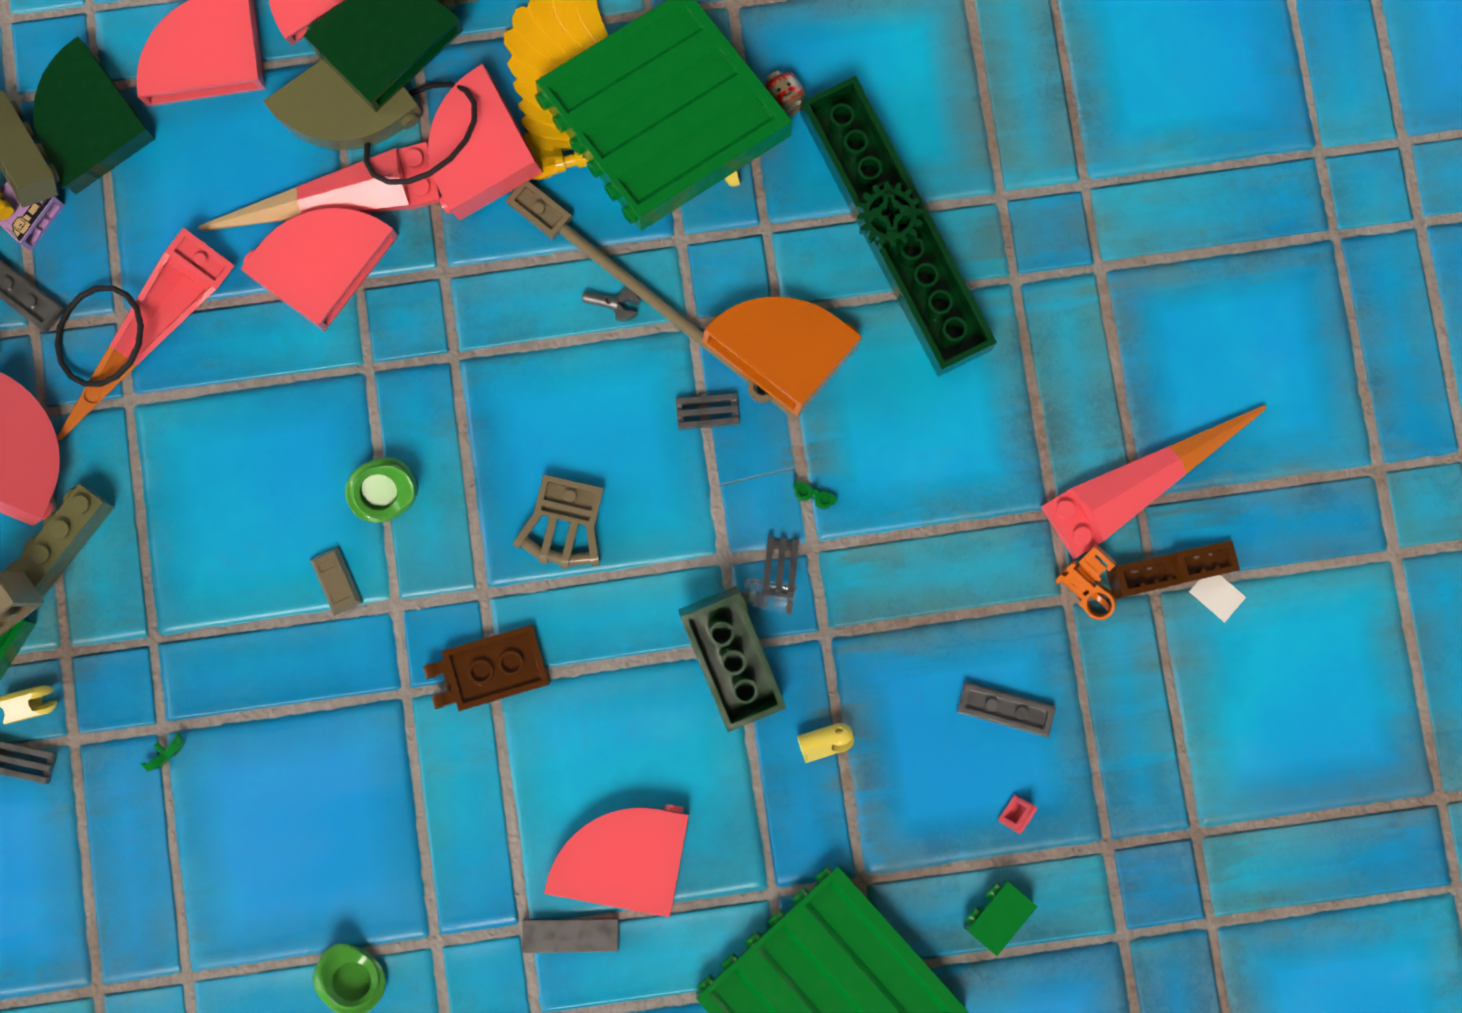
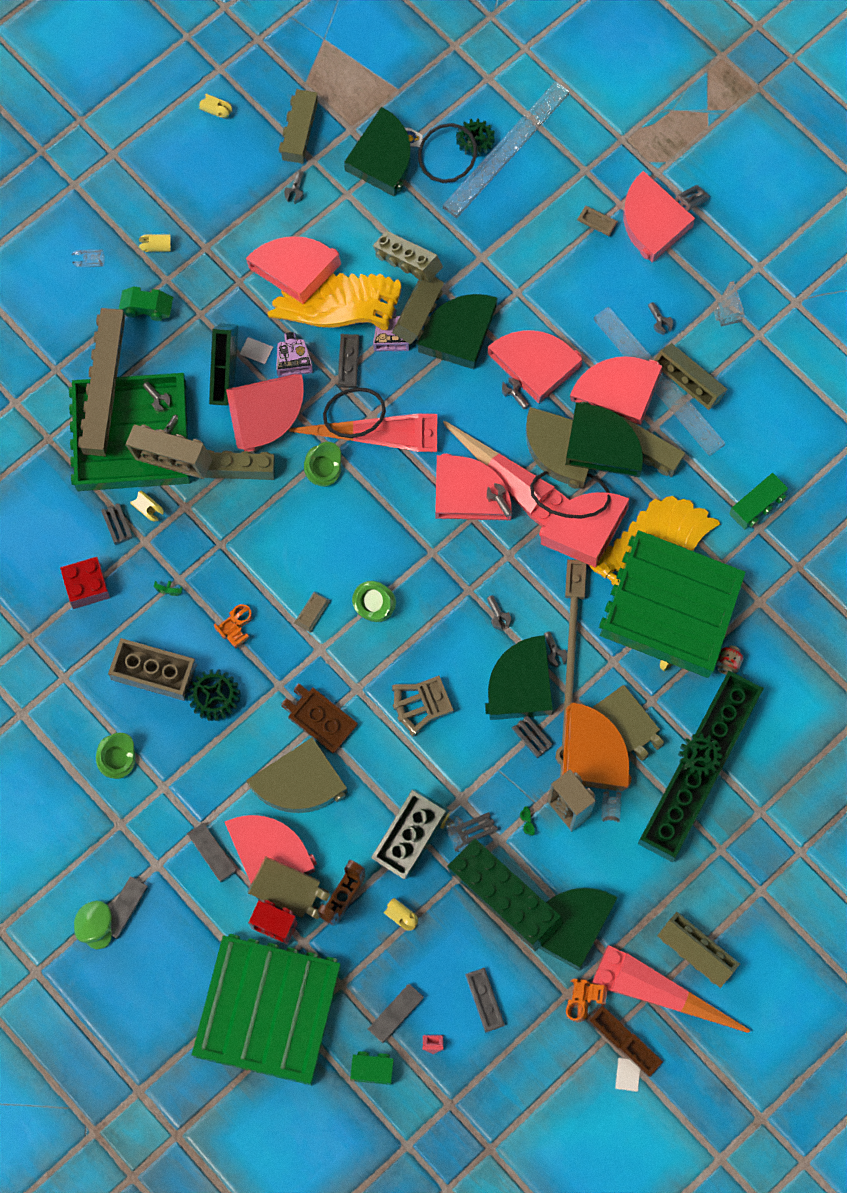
camera: 55 degrees right, 10 degrees down
none -> red brick [60,557,110,609]
none -> dark tan brick [108,638,197,701]
none -> dark green gear [188,669,240,721]
none -> orange piece [214,604,252,649]
none -> olive brick [246,738,348,813]
none -> olive tile [248,856,330,919]
none -> red brick [248,900,298,945]
none -> bright green piece [304,442,341,487]
none -> reddish brown connector [317,860,366,926]
none -> flat silver tile [368,984,424,1043]
none -> dark green brick [447,838,563,952]
none -> dark green brick [485,635,553,720]
none -> flat silver bar [486,483,512,517]
none -> flat silver bar [487,595,511,631]
none -> flat silver bar [502,378,529,409]
none -> dark green brick [539,888,618,971]
none -> dark tan brick [547,770,595,832]
none -> olive tile [593,685,664,761]
none -> clear piece [602,788,621,822]
none -> olive brick [657,912,740,988]

